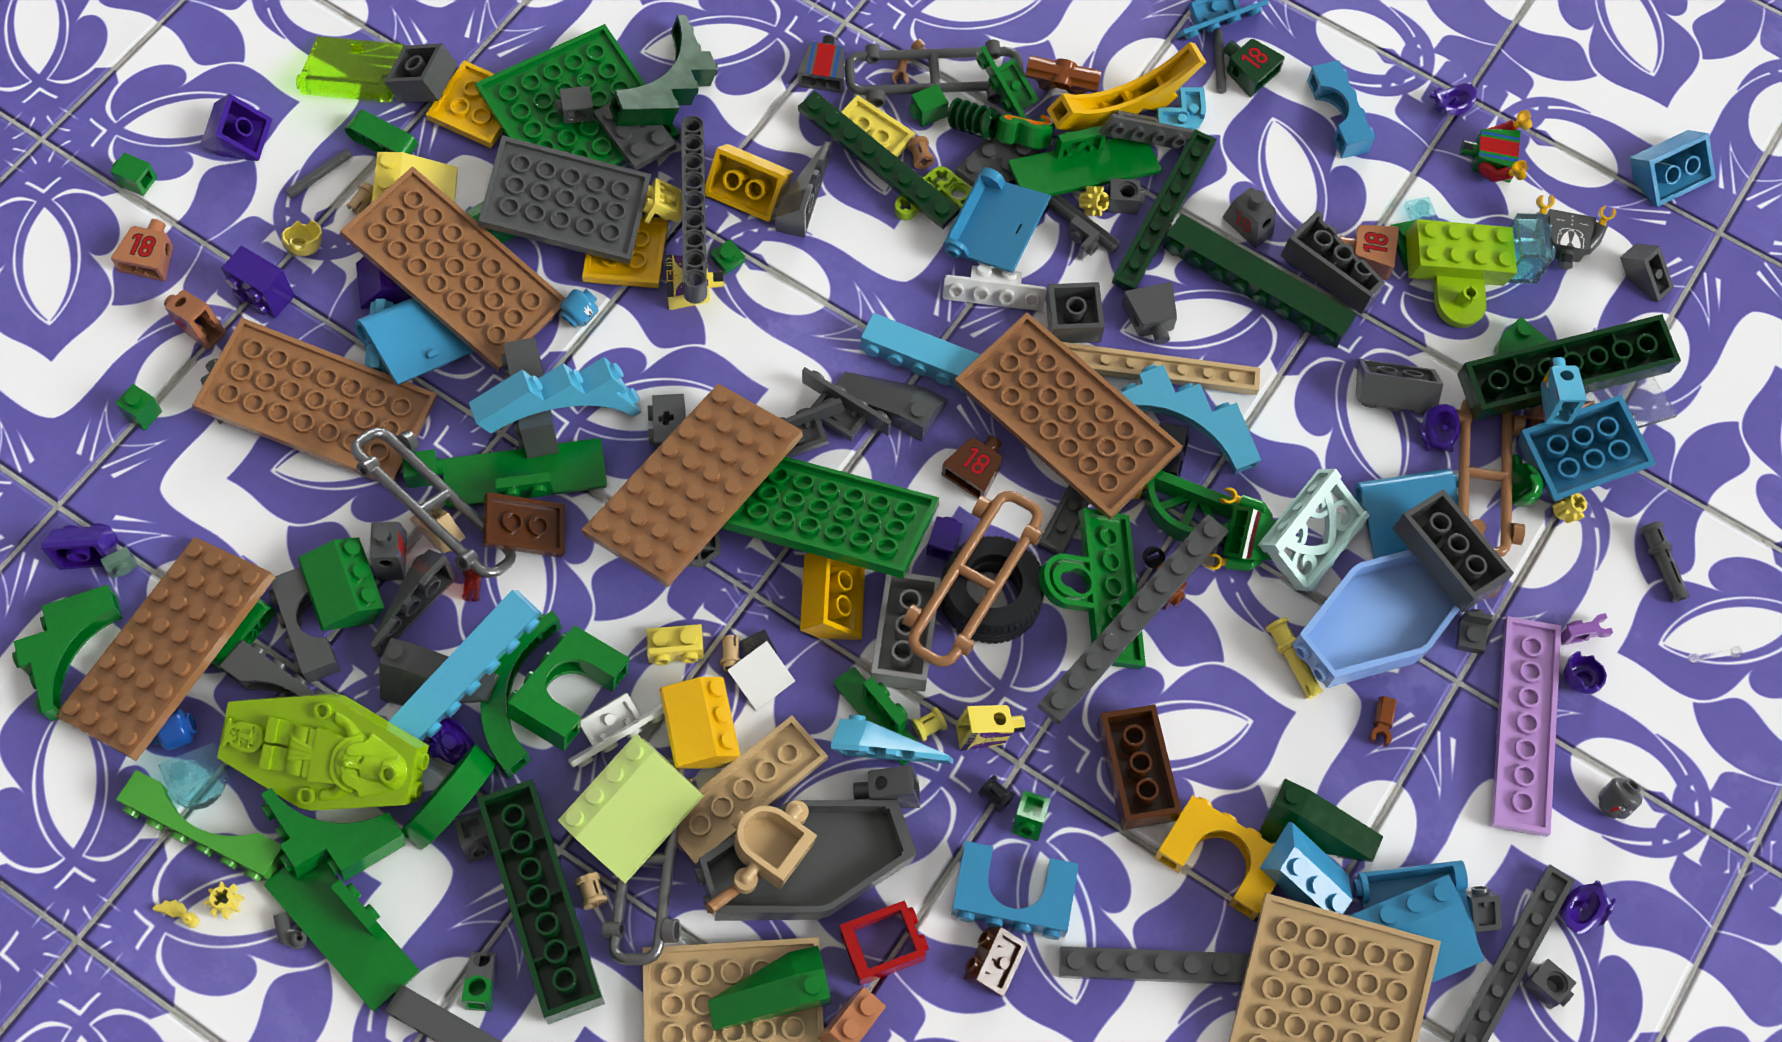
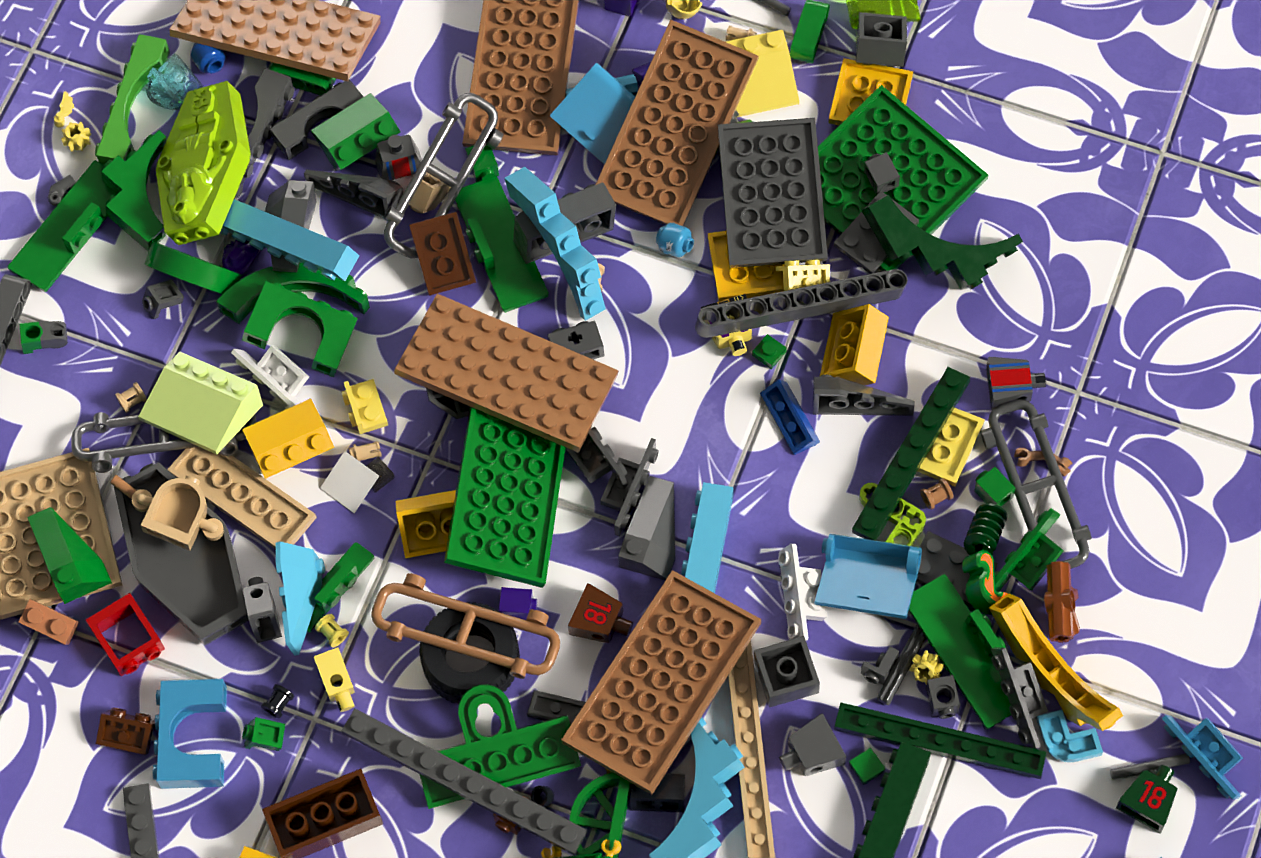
camera: 85 degrees right, 0 degrees up
clear red pin [462,568,484,602] -> none
dark green brick [477,779,605,1025] -> none
light grey brick [871,573,941,692] -> none
dark grey torso [1222,188,1276,249] -> none
none -> blue slope [760,379,820,455]
none -> green tile [849,748,886,785]

